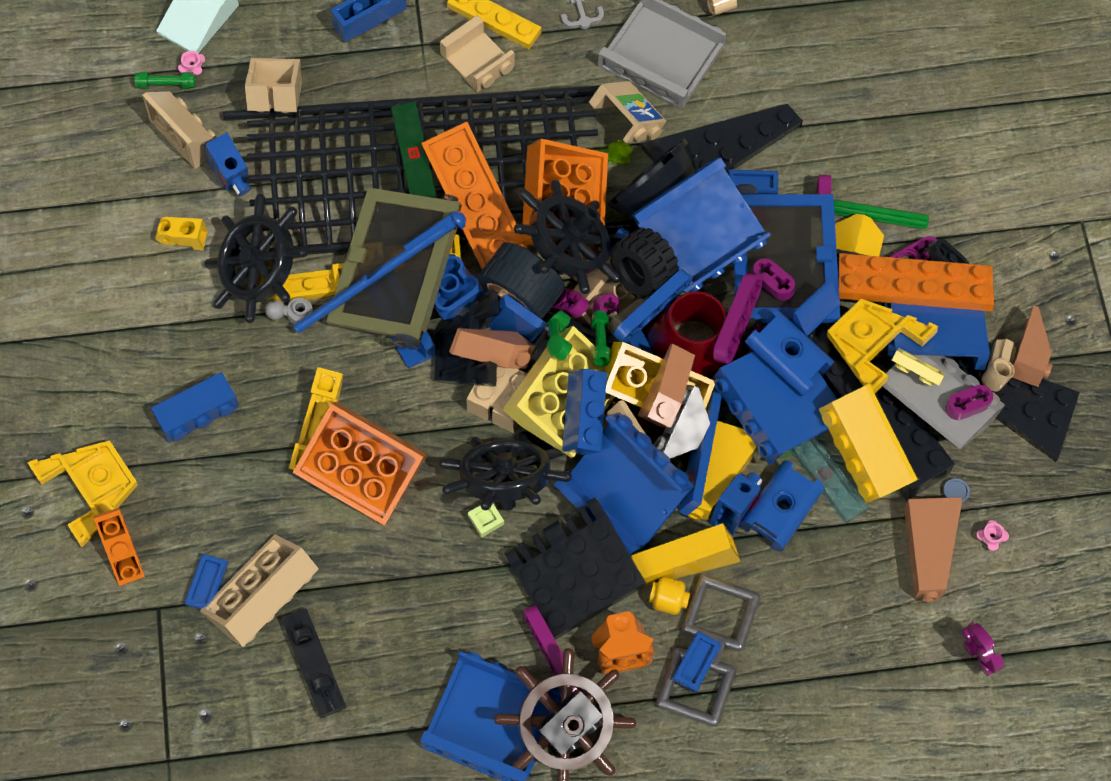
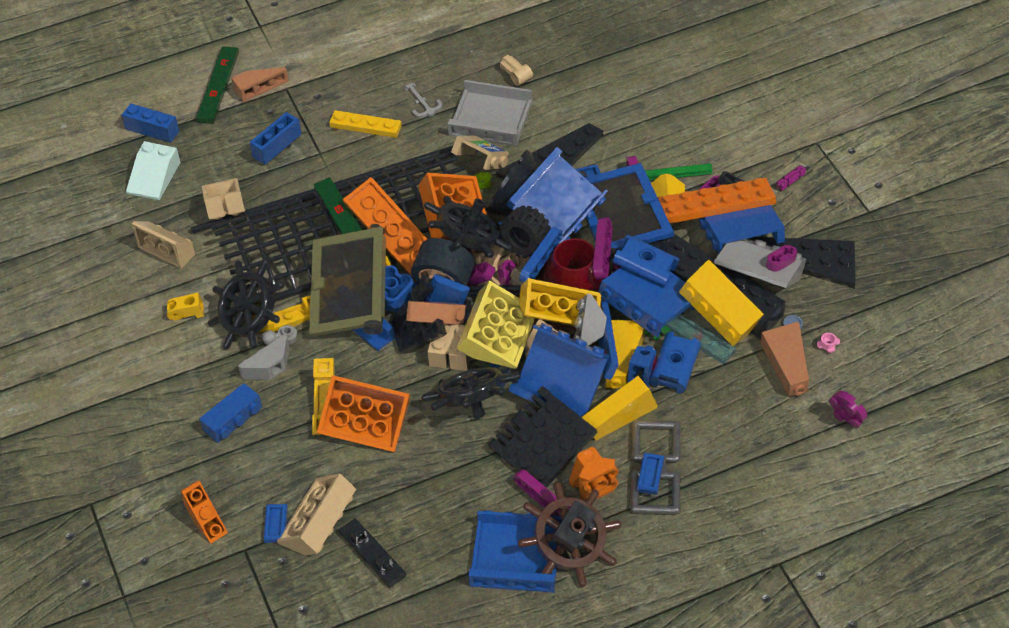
camera: 10 degrees left, 15 degrees down
yellow wing [28,441,138,547] -> none
green bar [135,72,196,89] -> none
bright pink plate [178,51,205,76] -> none
blue torso [205,132,251,196] -> none
blue bar [293,211,466,333] -> none
tan panel [440,15,515,92] -> none
yellowish green plate [468,504,504,538] -> none
green bar [546,310,572,361] -> none
blue brick [562,369,607,455] -> none
green bar [591,310,611,366] -> none
nougat slope [638,344,695,428] -> none
yellow head [649,577,690,615] -> none
magenta beam [753,258,795,300] -> none
blue slope [792,280,840,336] -> none
yellow wing [827,299,938,394] -> none
light yellow plate [892,348,946,386] -> none
tan piece [982,339,1016,392] -> none
nougat slope [1012,306,1053,387] -> none
none -> light grey slope [238,334,290,380]
none -> magenta axle [776,165,806,191]

